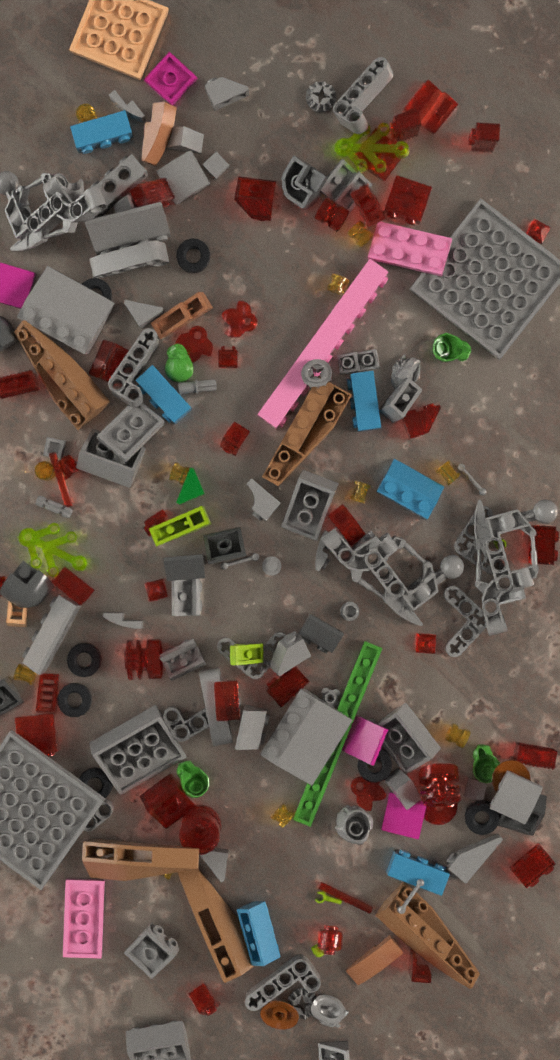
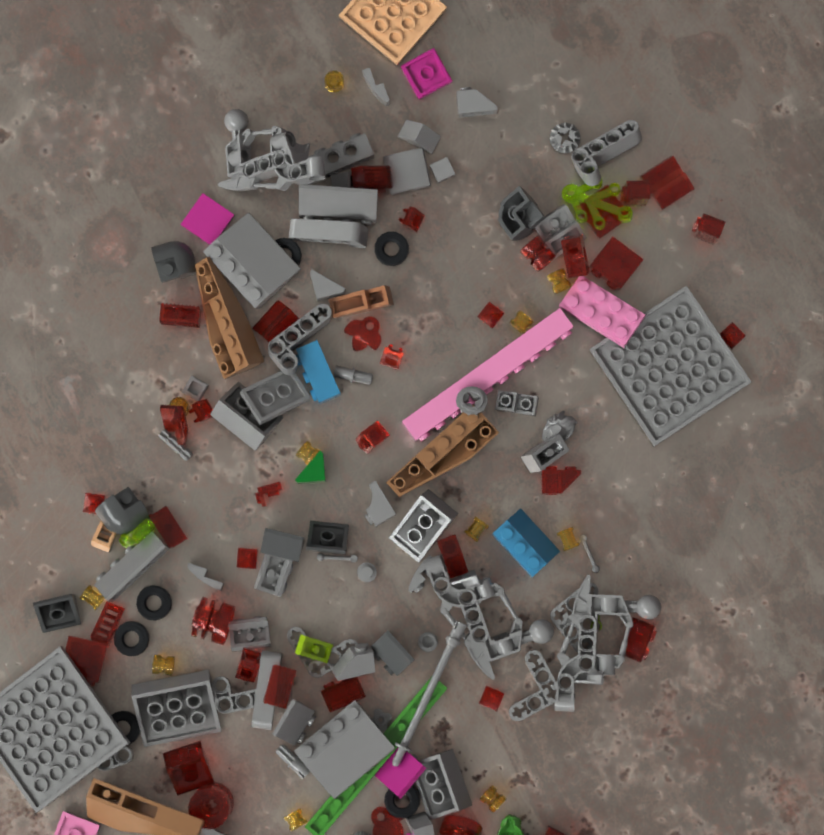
camera: 15 degrees right, 5 degrees down
clear neon green plant [19,523,88,578] -> none
clear red bar [49,452,73,507] -> none
dark azure brick [70,110,134,154] -> none
nougat slope [141,102,177,166] -> none
lime slope [149,506,212,547] -> none
bright green hair [165,344,194,382] -> none
bright green hair [176,761,210,798] -> none
clear red plate [222,301,258,338] -> none
clear red slope [234,176,276,221] -> none
dark azure brick [347,371,381,432] -> none
bright green hair [433,333,471,362] -> none
none -> clear neon green plant [119,519,155,548]
none -> clear yellow wheel [152,654,175,676]
none -> clear red panel [160,405,189,445]
none -> clear red brick [235,648,261,683]
none -> light grey axle [275,745,310,779]
none -> light grey bar [392,620,467,767]
none -> clear red tile [399,206,425,232]
none -> clear red slope [477,302,504,329]

